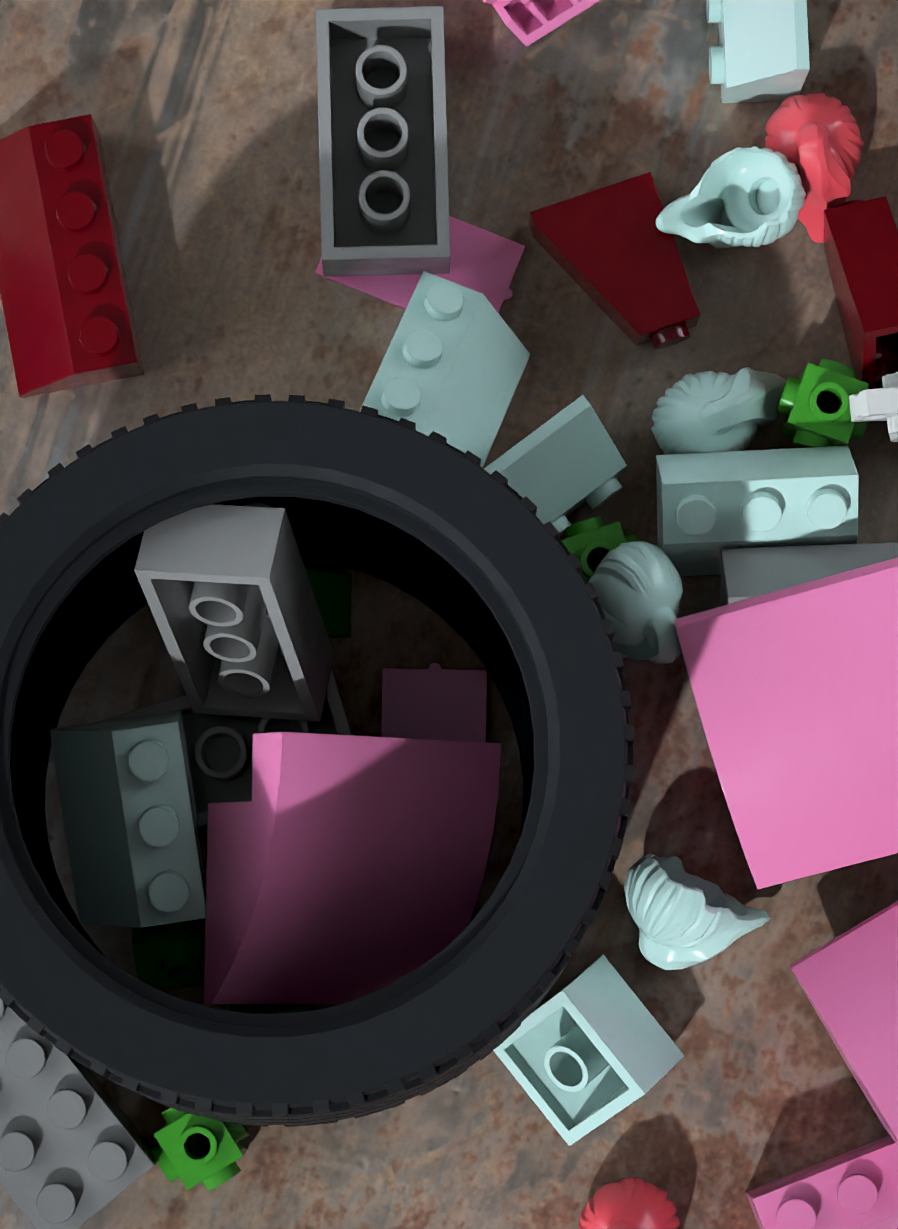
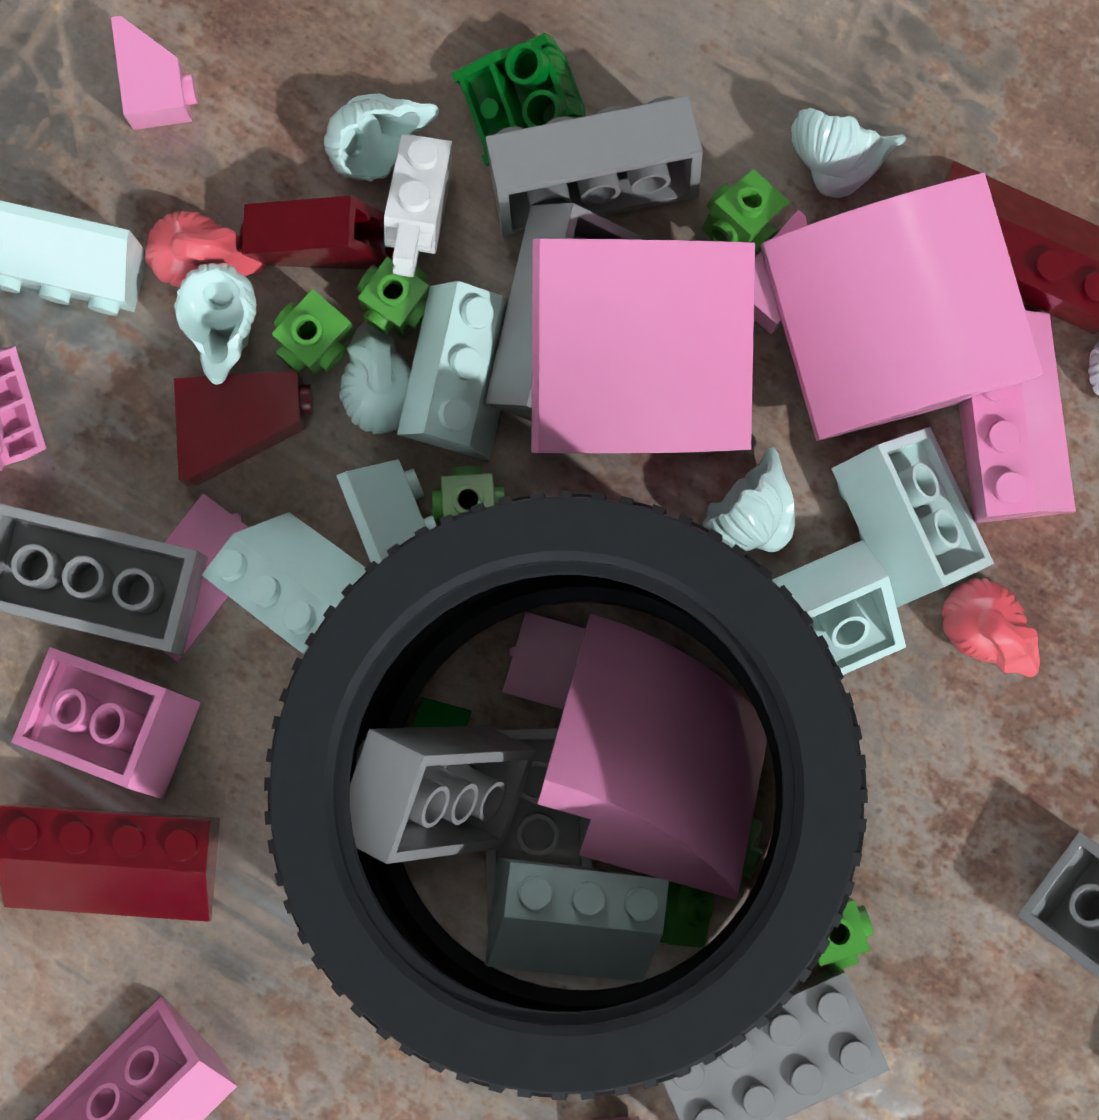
camera: 80 degrees left, 0 degrees up
light aqua hair [589,541,683,664] -> none
none -> bright pink slope [11,647,201,799]
none -> bright green brick [272,288,355,376]
none -> light aqua slope [831,427,994,607]

